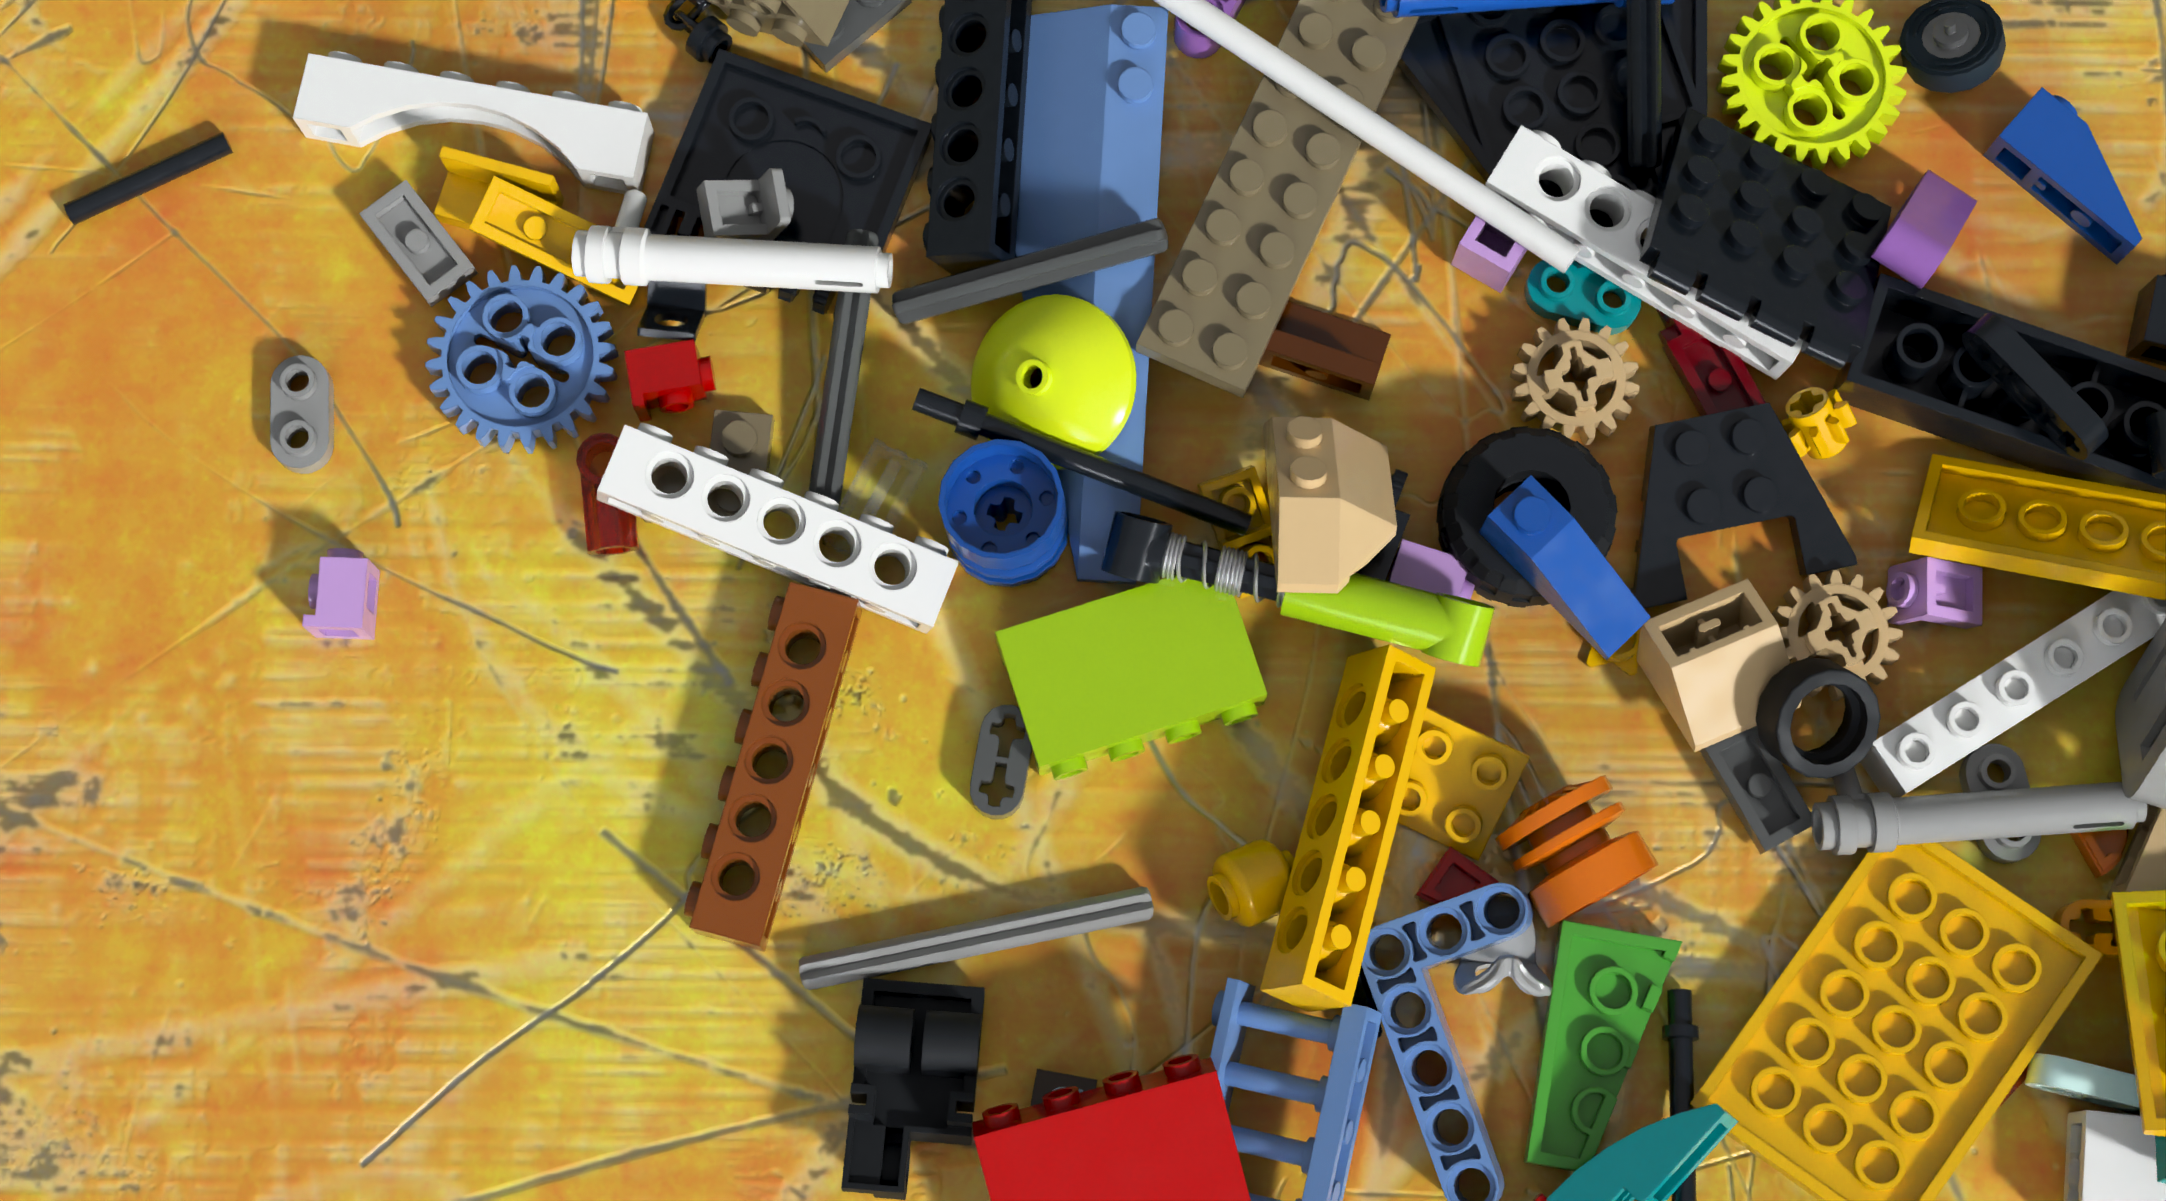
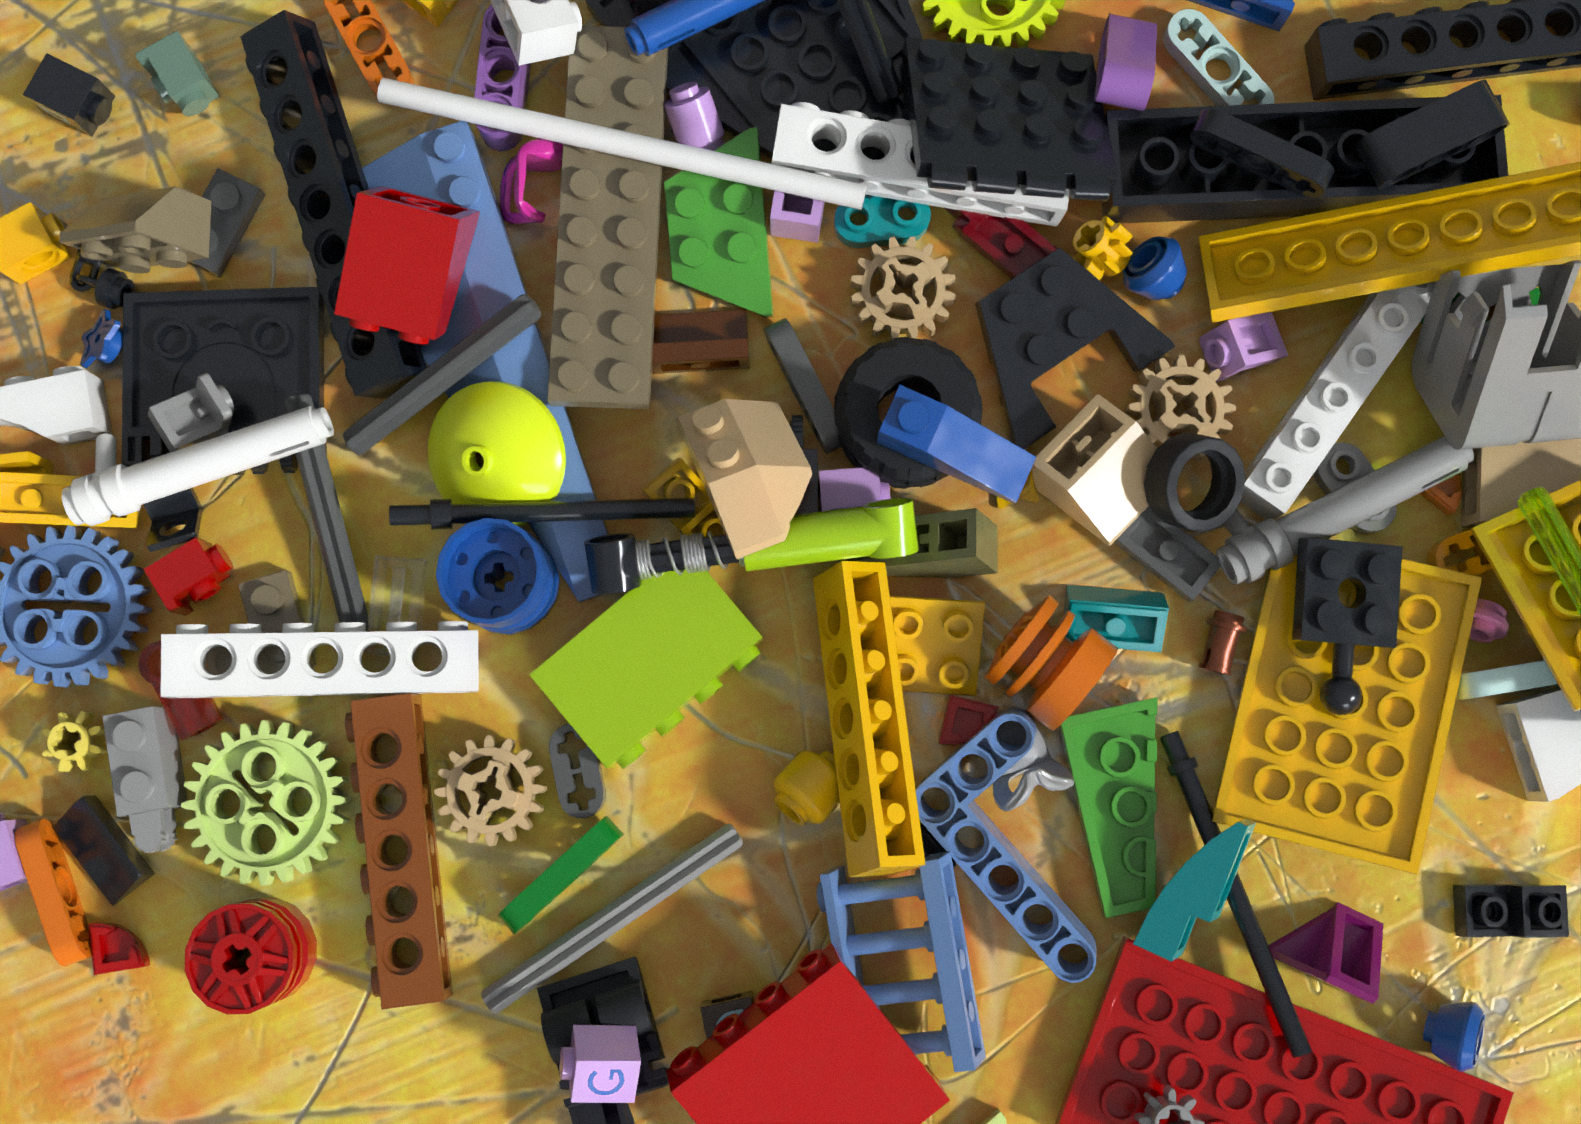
camera: 20 degrees left, 5 degrees up
none -> orange beam [15,818,92,967]
none -> light yellow gear [42,711,108,772]
none -> black slope [53,795,155,906]
none -> blue plate [80,309,123,369]
none -> red tile [88,922,150,975]
none -> light grey hinge [102,706,188,853]
none -> yellowish green gear [181,720,351,886]
none -> red wheel [184,898,317,1015]
none -> red slope [334,186,480,344]
none -> tan gear [434,735,547,846]
none -> green beam [497,816,624,935]
none -> dark pink piece [500,138,563,224]
none -> lavender brick [559,1025,641,1103]
none -> lavender brick [664,82,725,151]
none -> bright green wing [664,127,774,318]
none -> dark grey beam [763,318,841,454]
none -> olive slope [837,508,998,578]
none -> teal slope [1064,585,1169,652]
none -> blue cone [1123,236,1187,300]
none -> light aqua beam [1163,9,1275,106]
none -> copper pin [1198,610,1247,676]
none -> black plate [1292,537,1403,715]
none -> bright pink plate [1469,599,1509,643]

